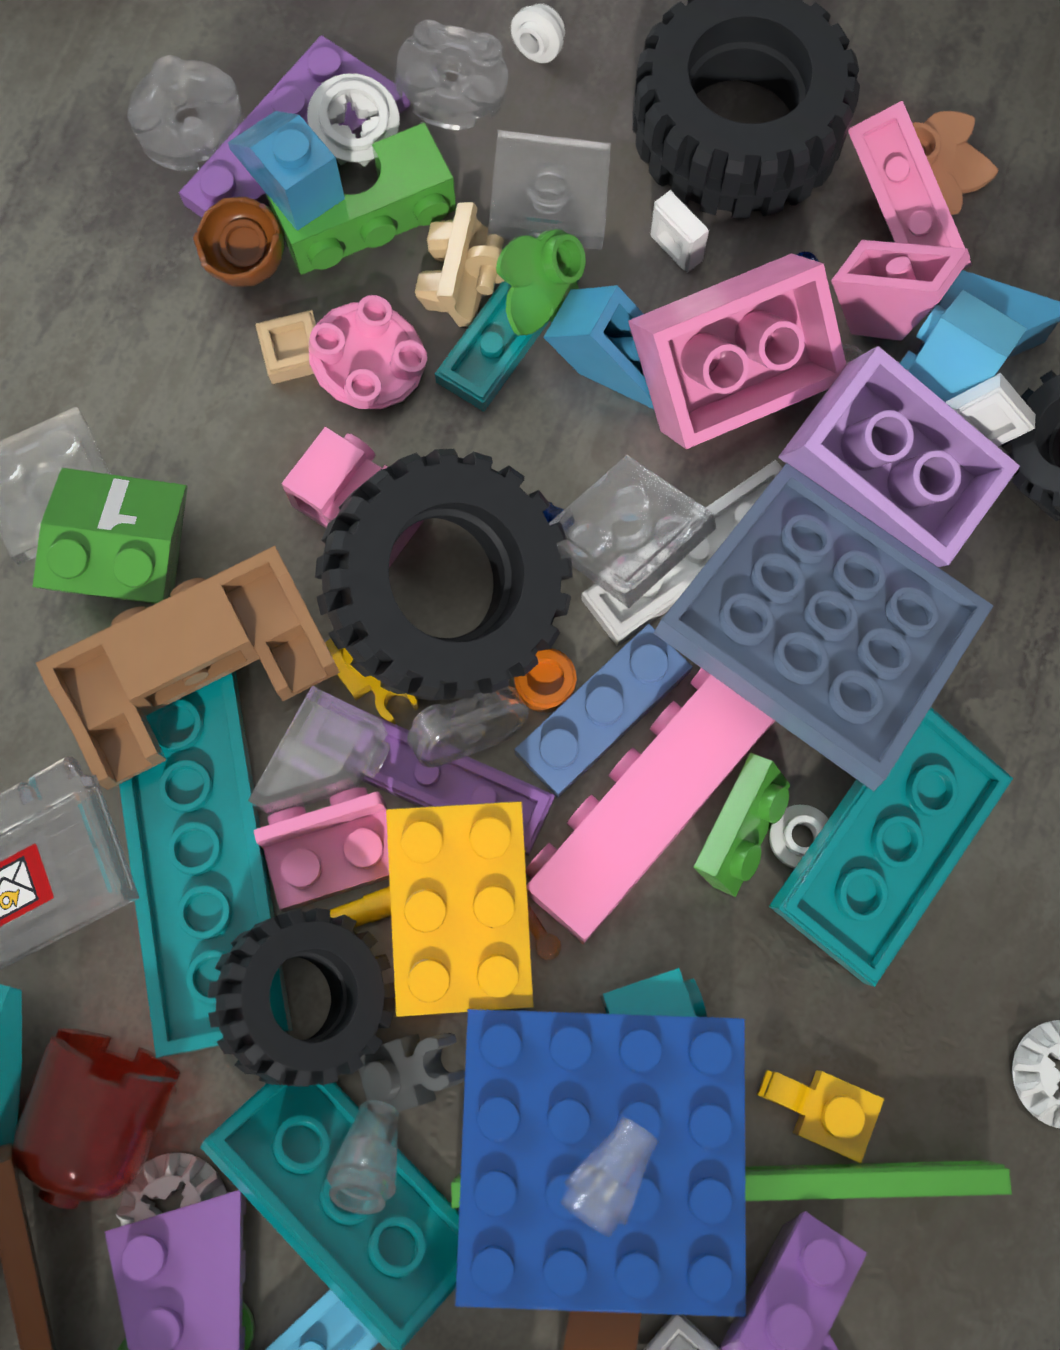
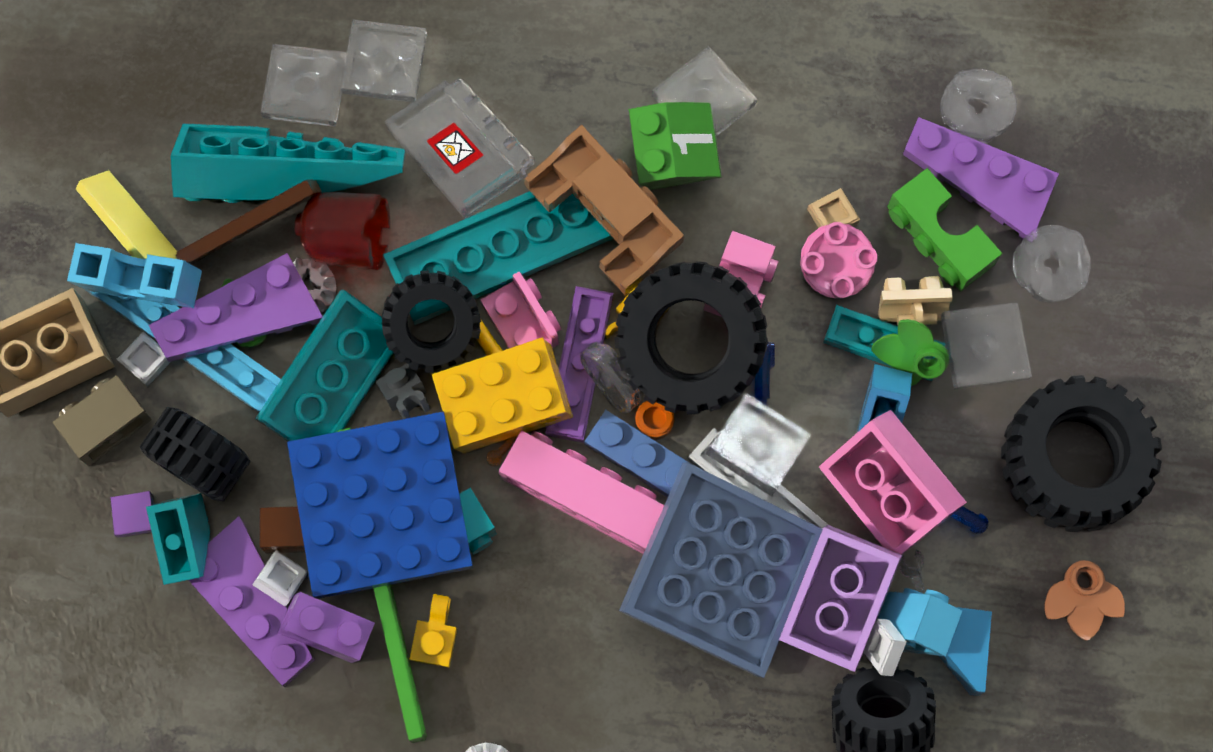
camera: 75 degrees right, 0 degrees up
dark orange hair [193,197,284,287] -> none
dark azure slope [228,111,345,231] -> none
clear slope [248,686,390,816] -> none
white gear [307,74,399,167] -> none
clear cone [327,1101,399,1214] -> none
white plate [511,4,565,63] -> none
clear cone [560,1117,658,1237] -> none
white tile [650,190,709,272] -> none
bright green plate [693,753,790,897] -> none
teal tile [769,707,1013,987] -> none
white plate [769,804,829,869] -> none
bright pink slope [831,240,970,341] -> none
bright pink plate [848,101,972,270] -> none

